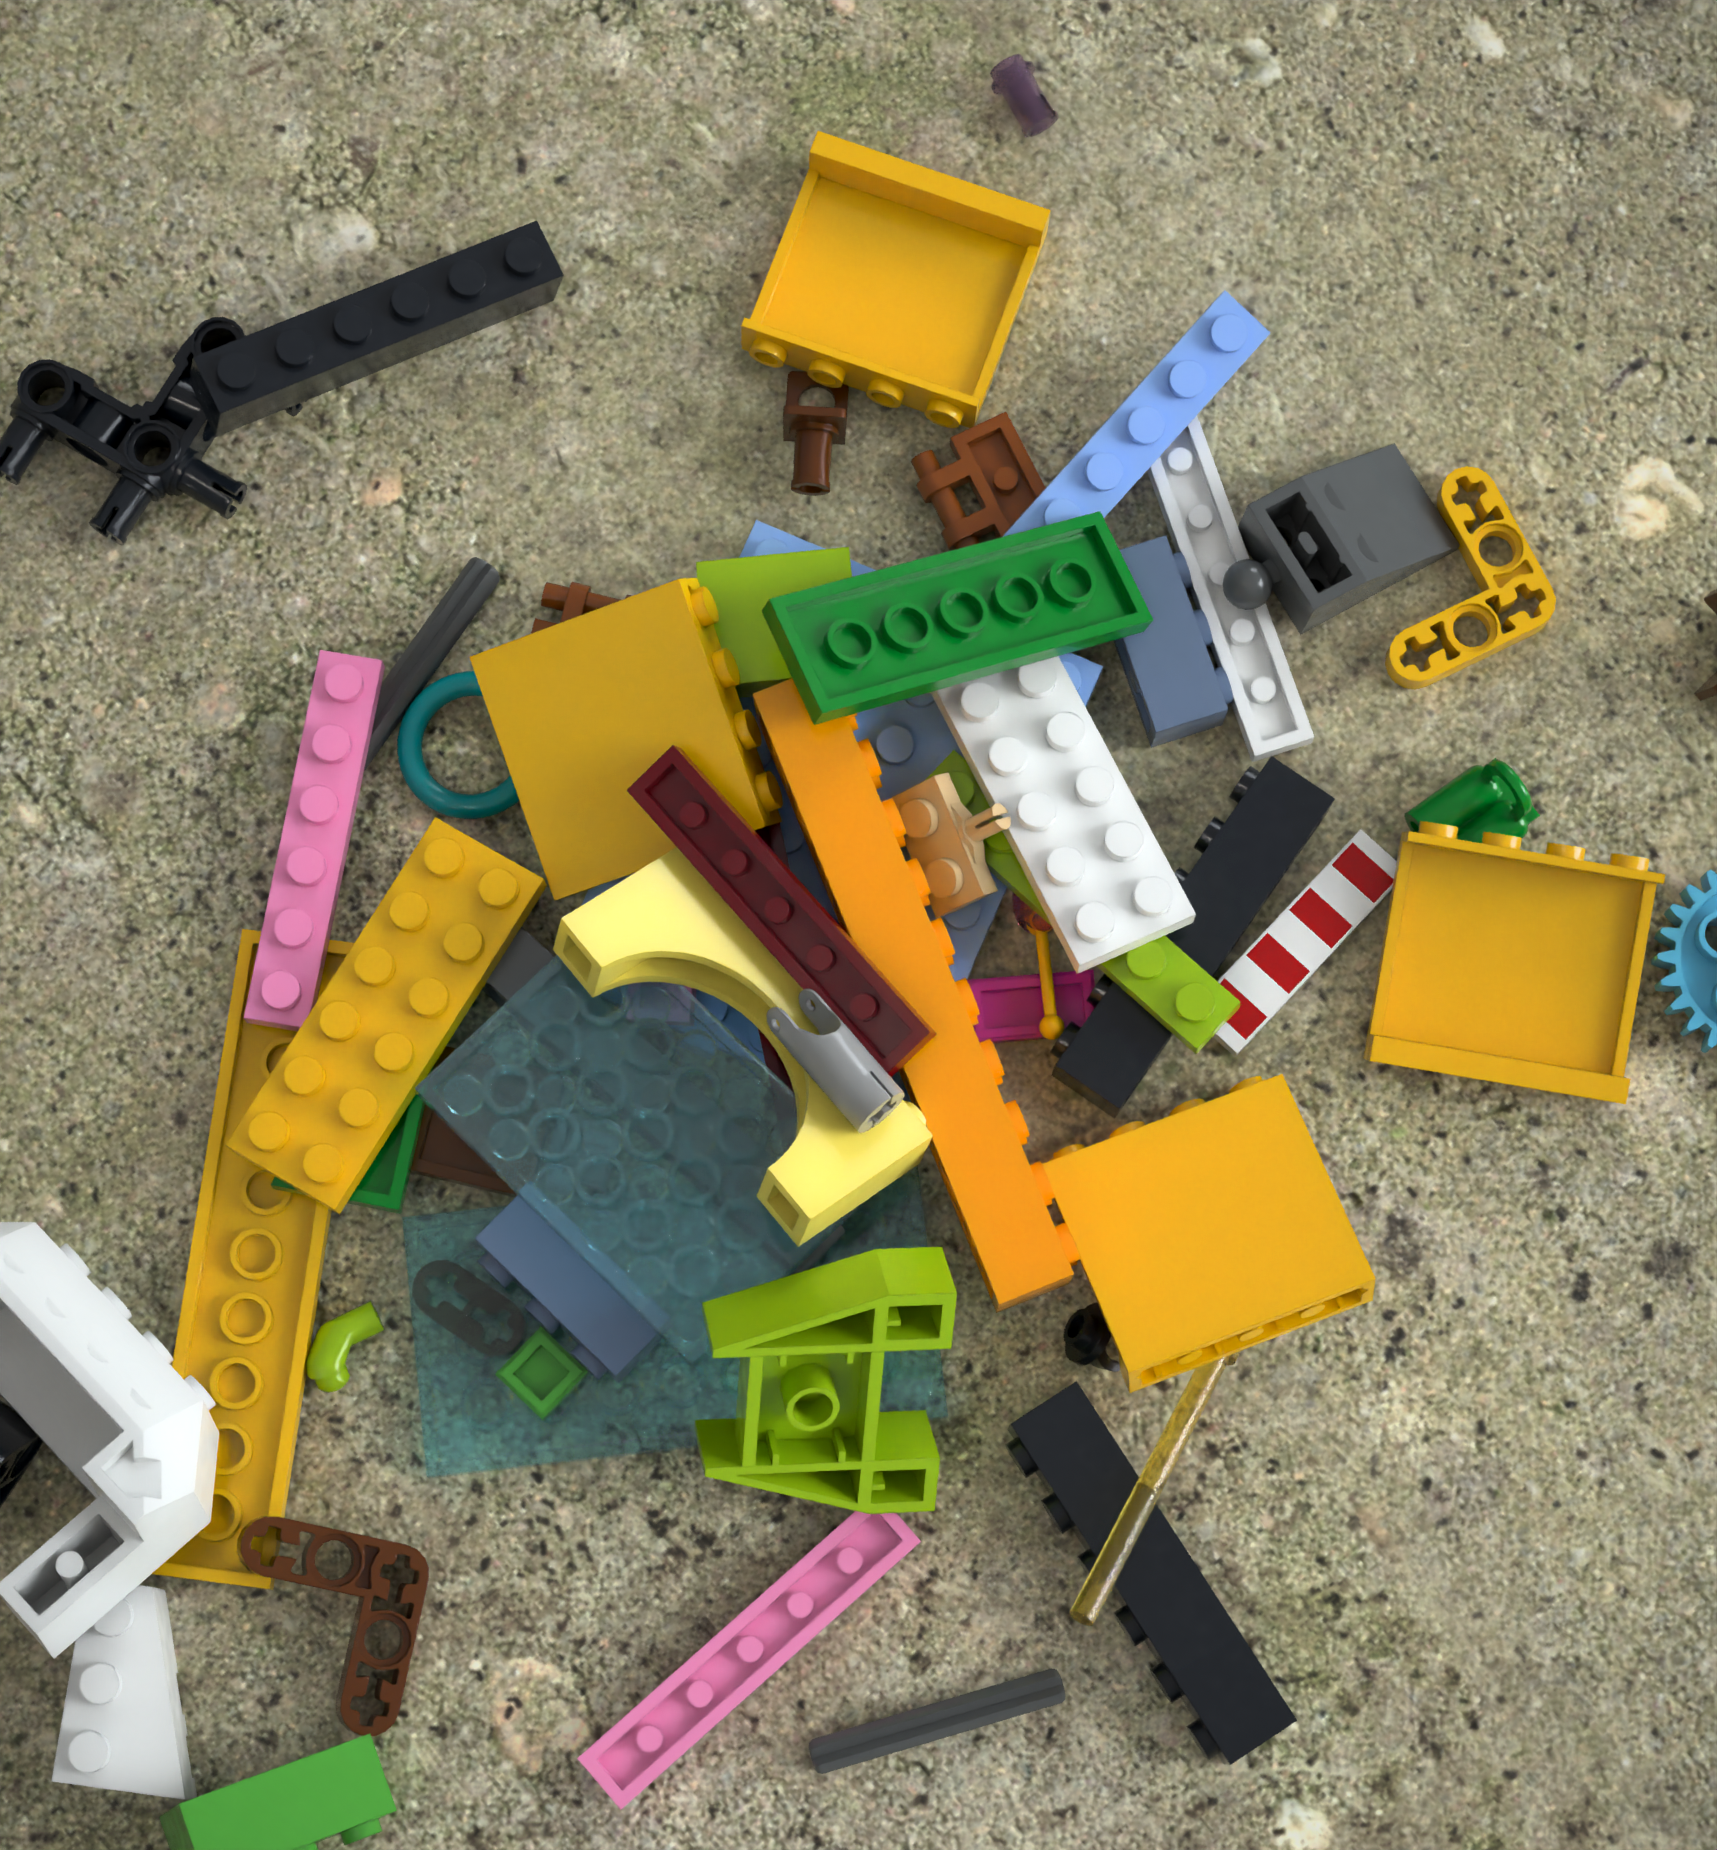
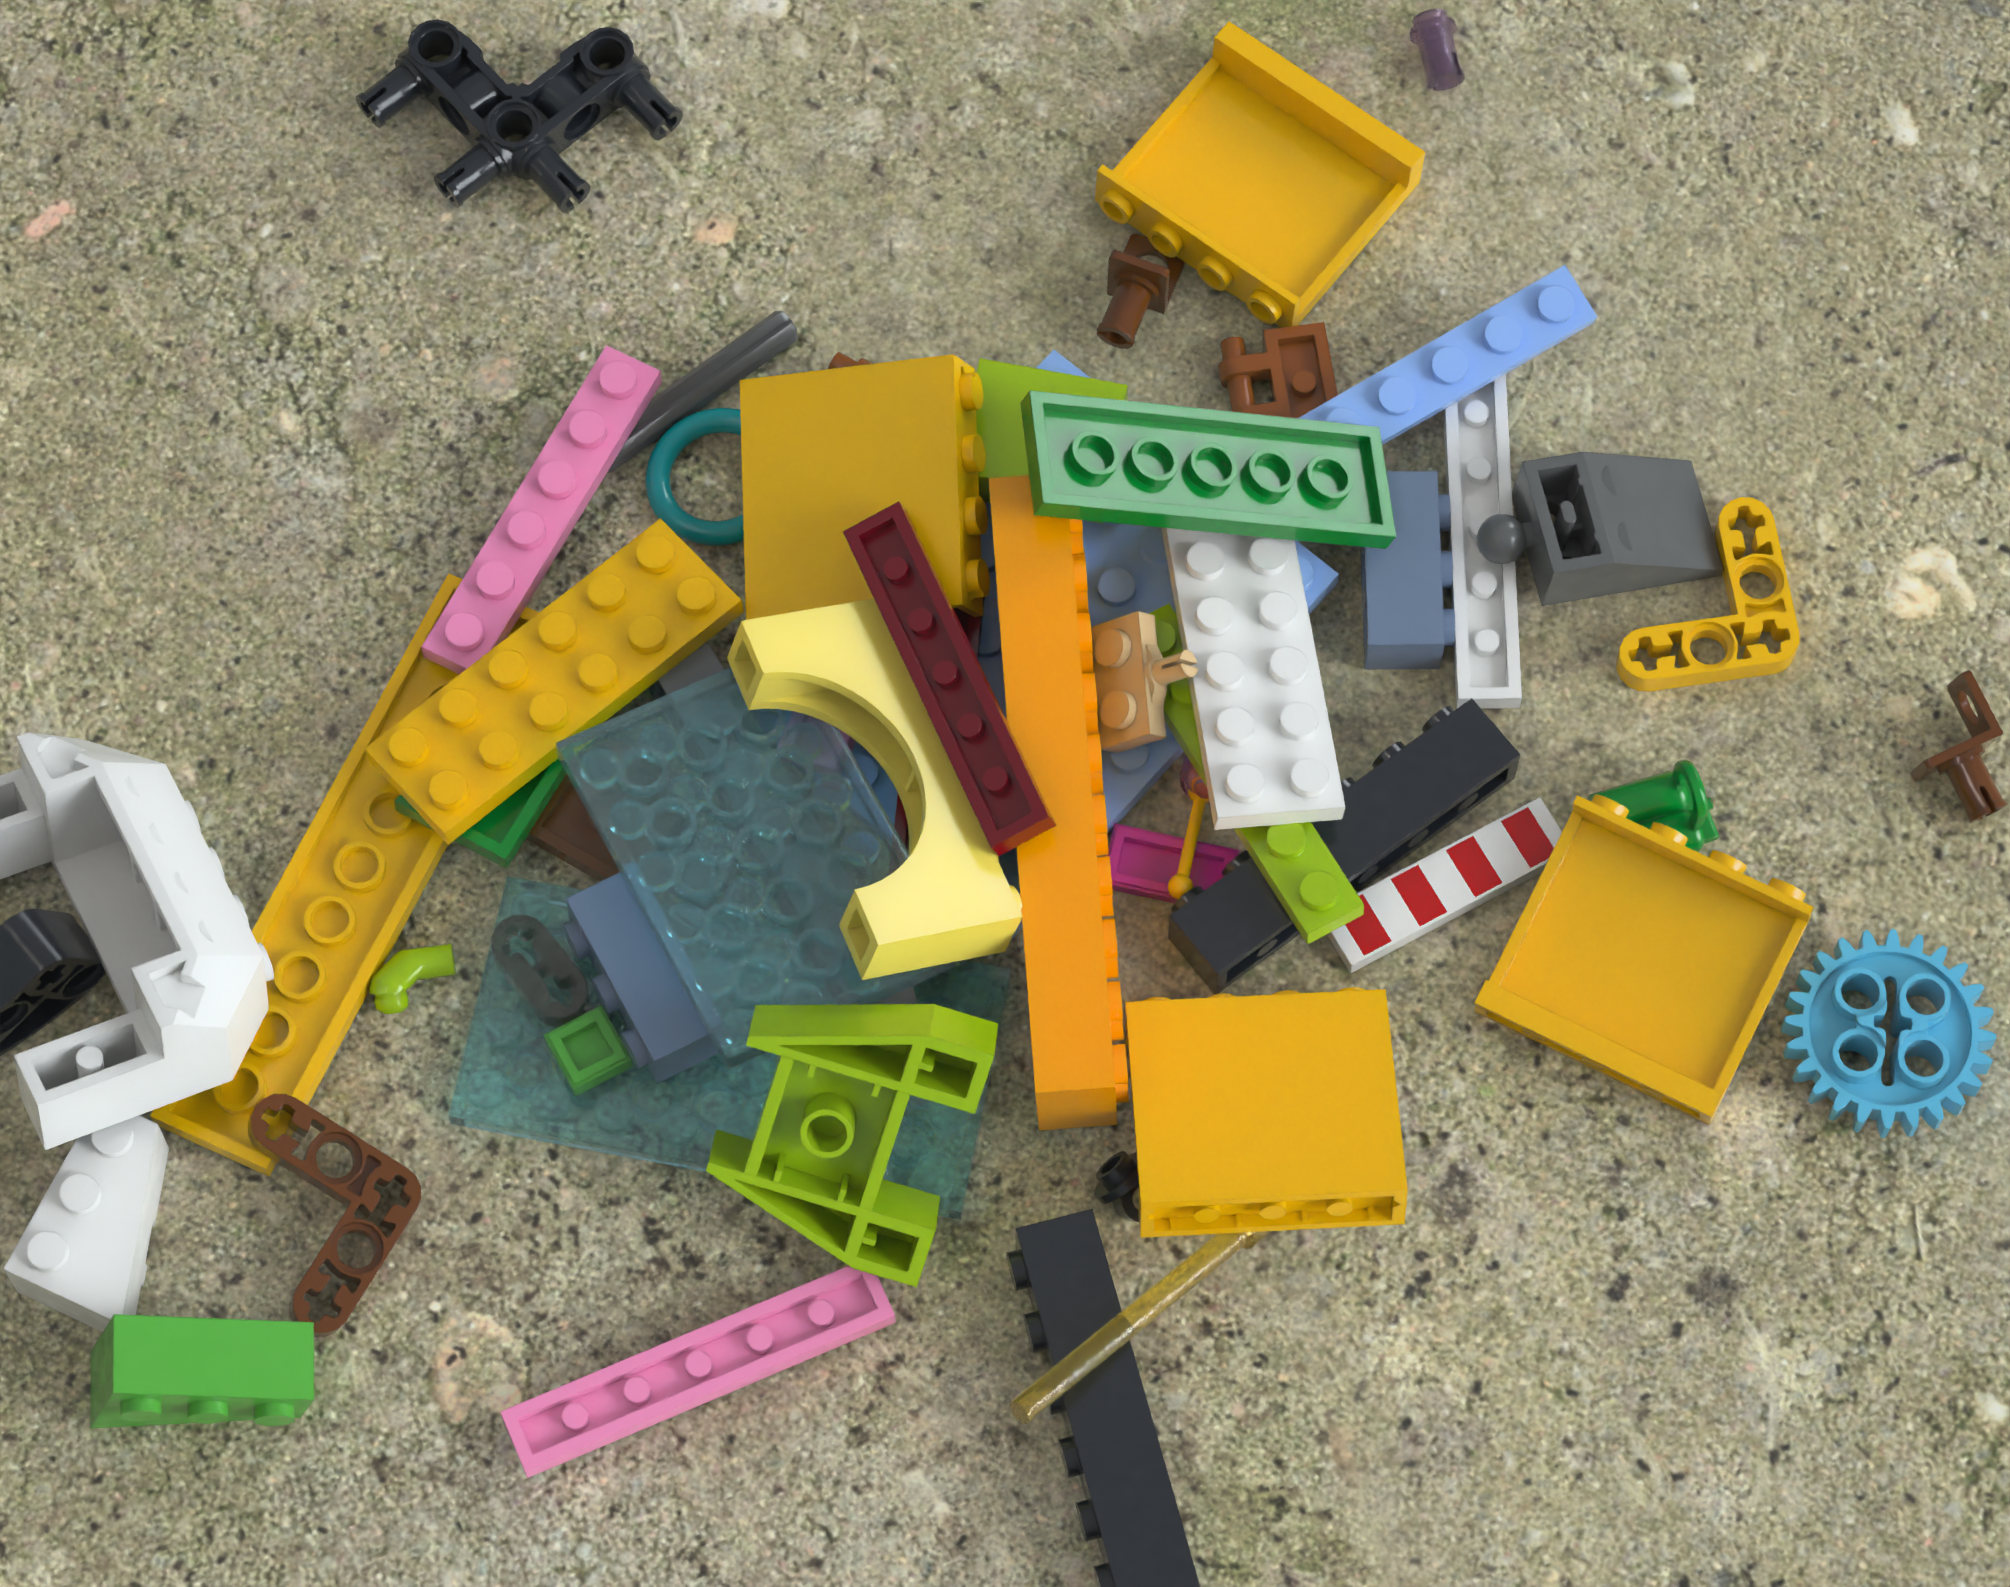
camera: 20 degrees right, 10 degrees down
black brick [189,220,564,437] -> none
light grey piece [766,989,905,1133] -> none
dark grey axle [808,1668,1066,1774] -> none

